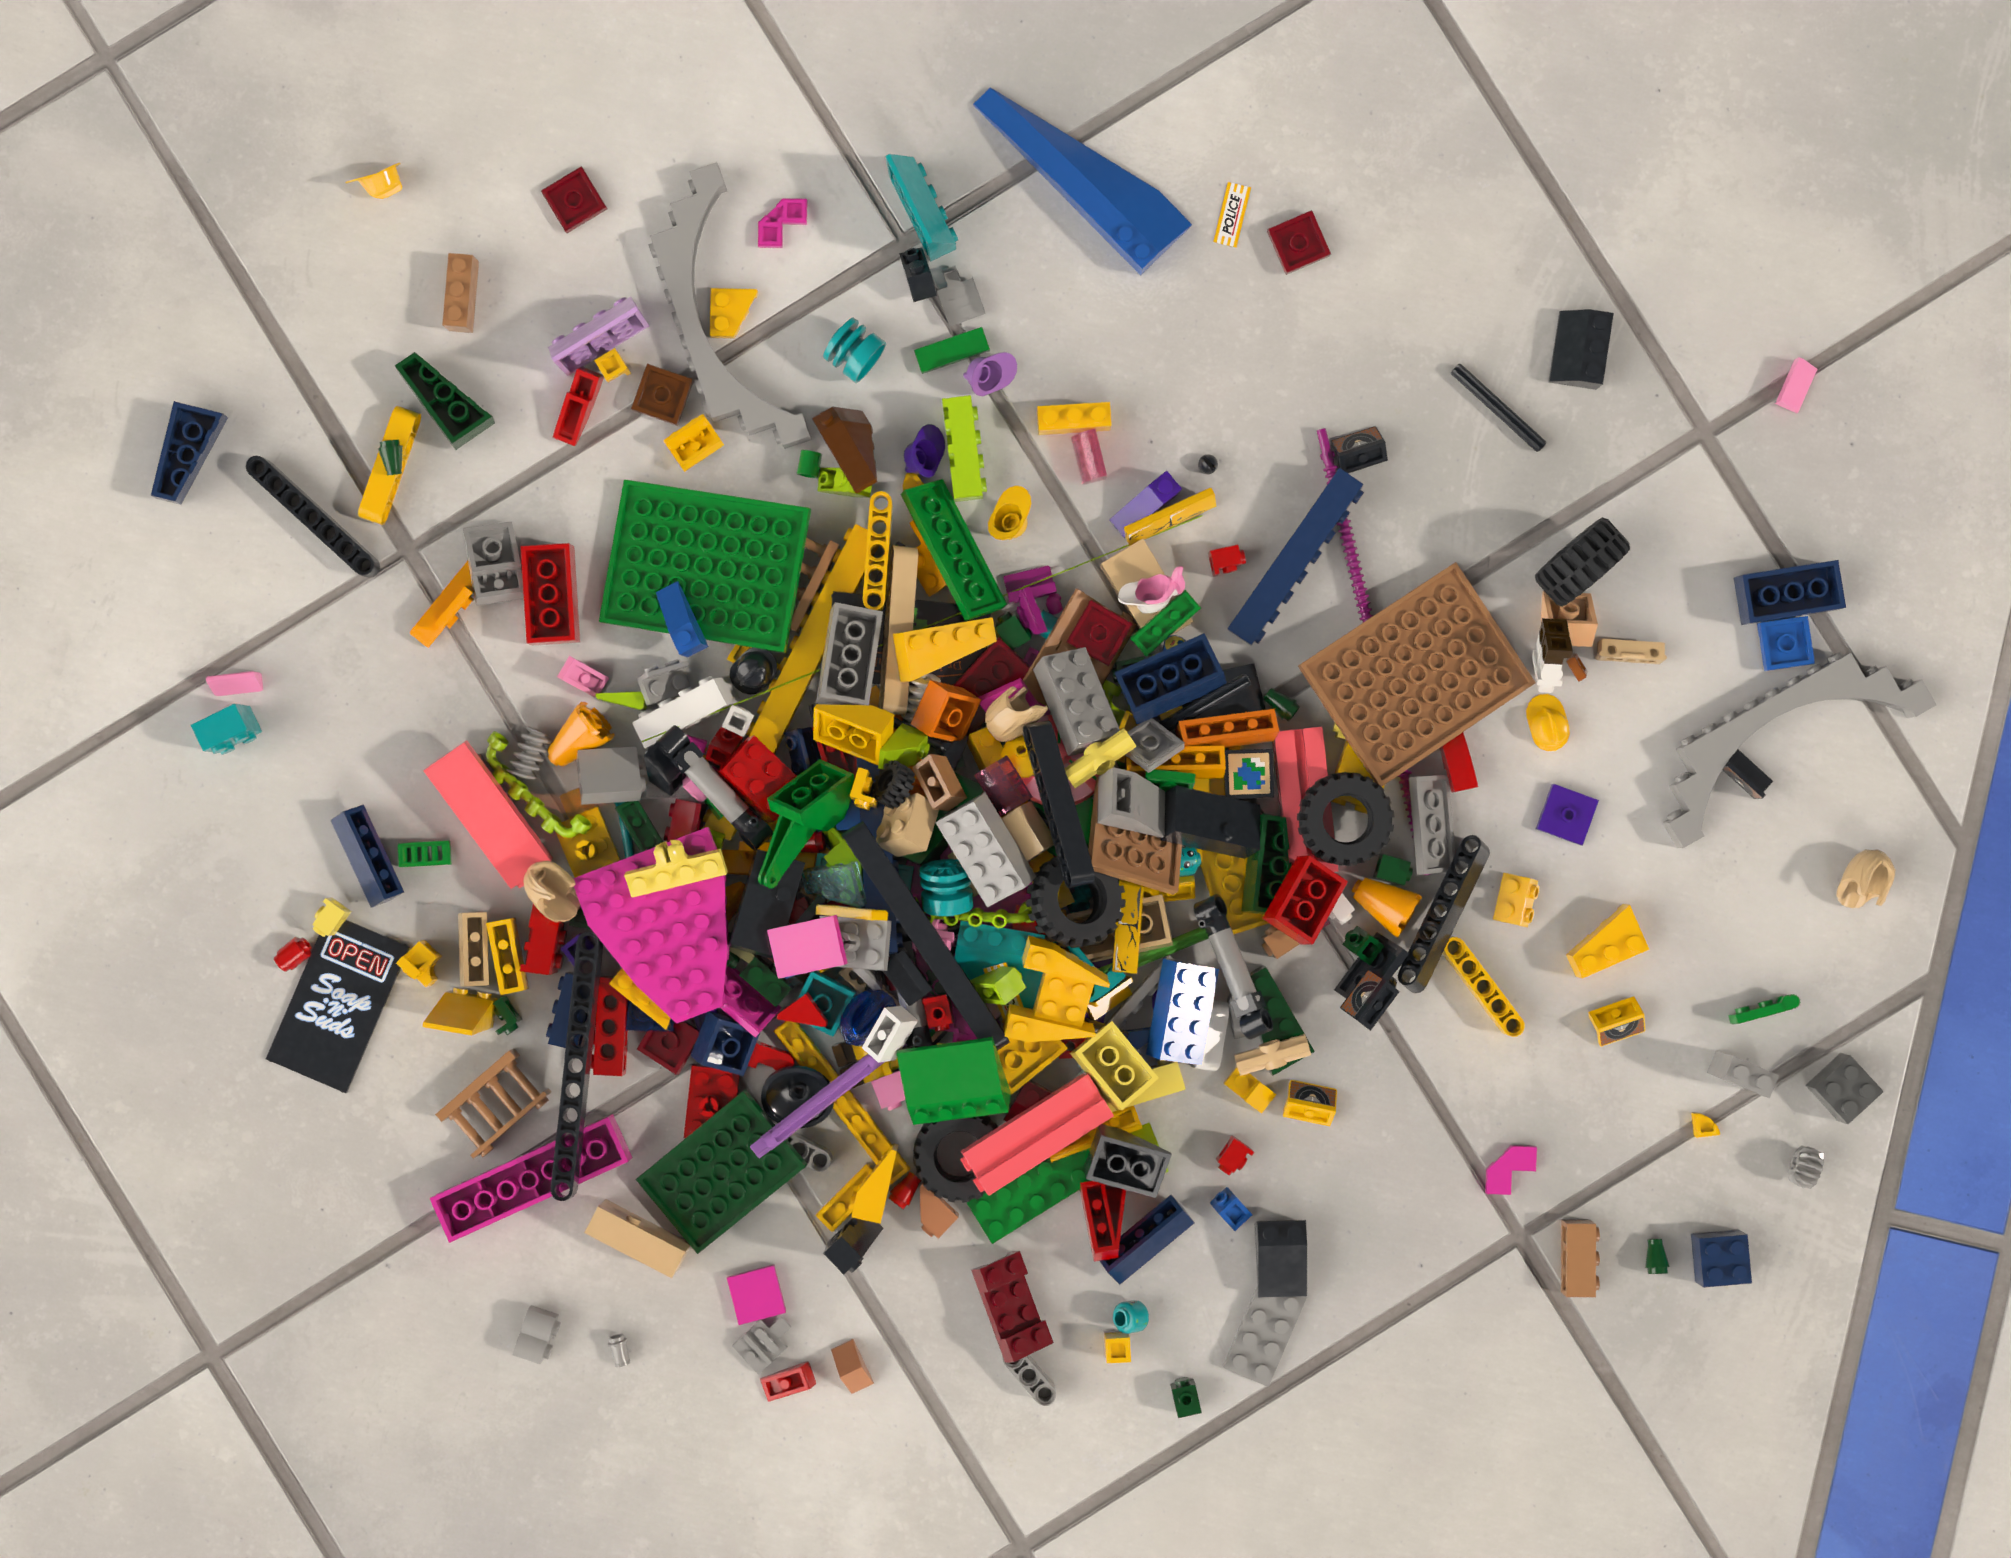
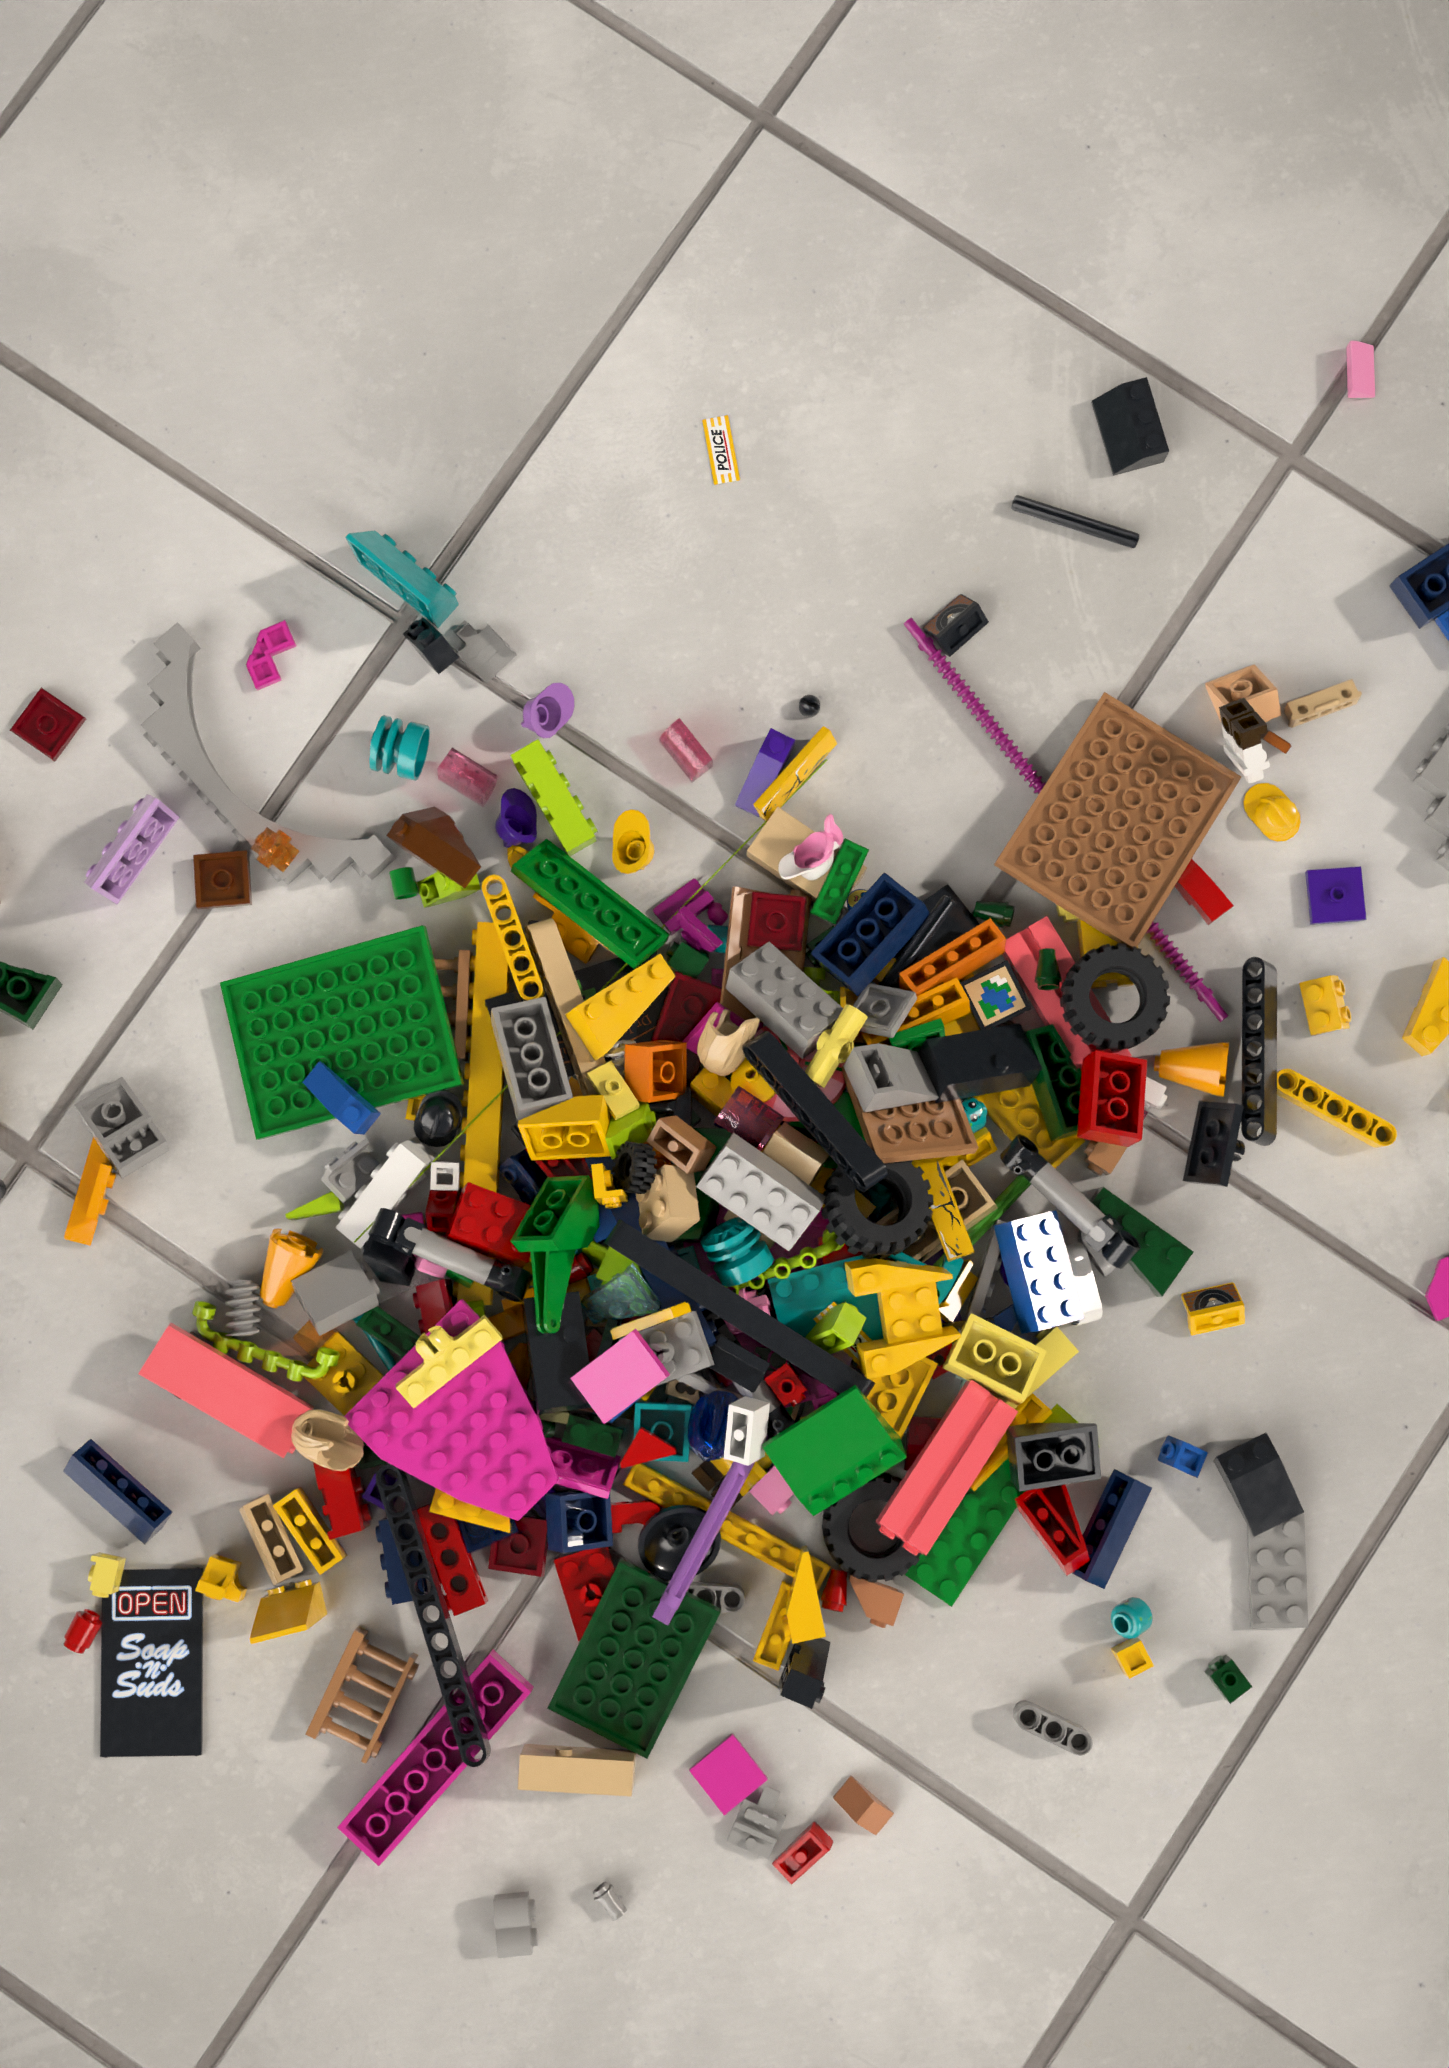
camera: 20 degrees left, 5 degrees down
green slope [398,840,452,867] -> none
dark green bracket [493,996,522,1035] -> none
red brick [521,543,580,646] -> none
red slope [552,366,604,446] -> none
bright pink slope [557,656,609,698] -> none
yellow panel [594,348,631,383] -> none
yellow bracket [664,414,724,472] -> none
yellow wing [710,288,758,339] -> none
green tile [914,327,990,374] -> none
dark red piece [971,1251,1054,1363] -> none
blue wedge [973,87,1192,276] -> none
yellow brick [1037,402,1112,435] -> none
red brick [1208,545,1246,577] -> none
red brick [1216,1135,1254,1176] -> none
yellow slope [1224,1066,1277,1113] -> none
dark blue brick [1227,468,1364,646] -> none
tan piece [1234,1034,1311,1076] -> none
dark red plate [1267,210,1331,275] -> none
panel [1340,969,1400,1031] -> none
dark green brick [1342,926,1384,965] -> none
dark green brick [1373,854,1413,885] -> none
light grey plate [1409,775,1455,875] -> none
black tyre [1535,517,1630,607] -> none
none -> clear orange brick [251,827,300,872]
none -> clear pink brick [437,747,497,807]
none -> light yellow plate [587,1061,639,1120]
none -> dark green cone [1035,948,1062,991]

